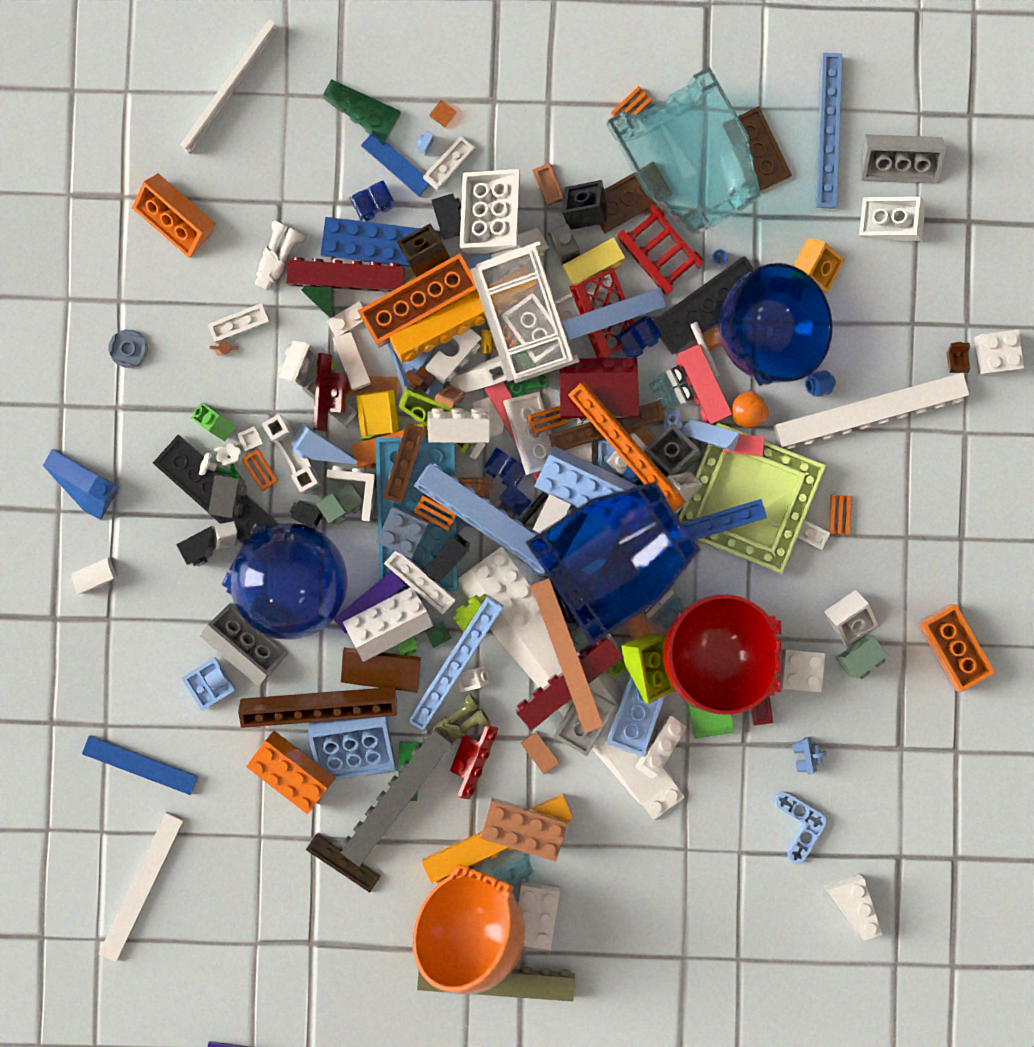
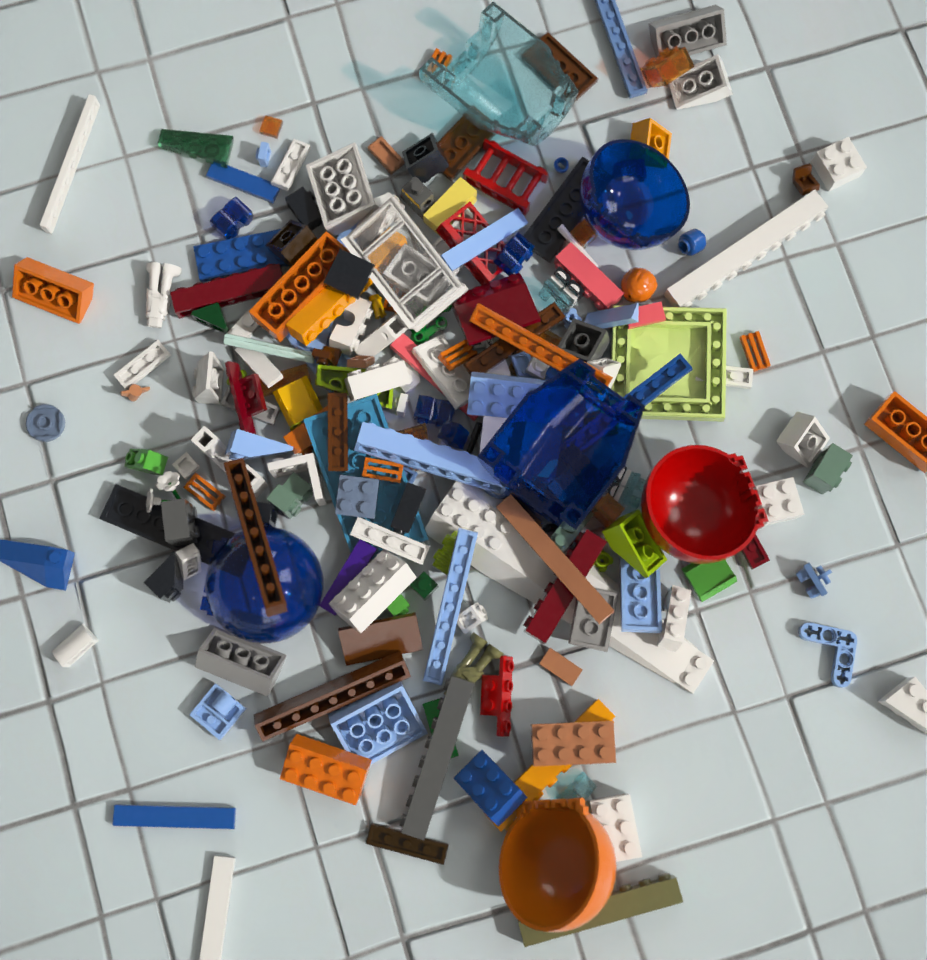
camera: 25 degrees left, 10 degrees down
none -> light aqua axle [223,333,315,363]
none -> reddish brown brick [224,458,288,617]
none -> black tile [323,249,375,300]
none -> blue brick [454,750,528,827]
none -> clear orange brick [640,46,695,88]

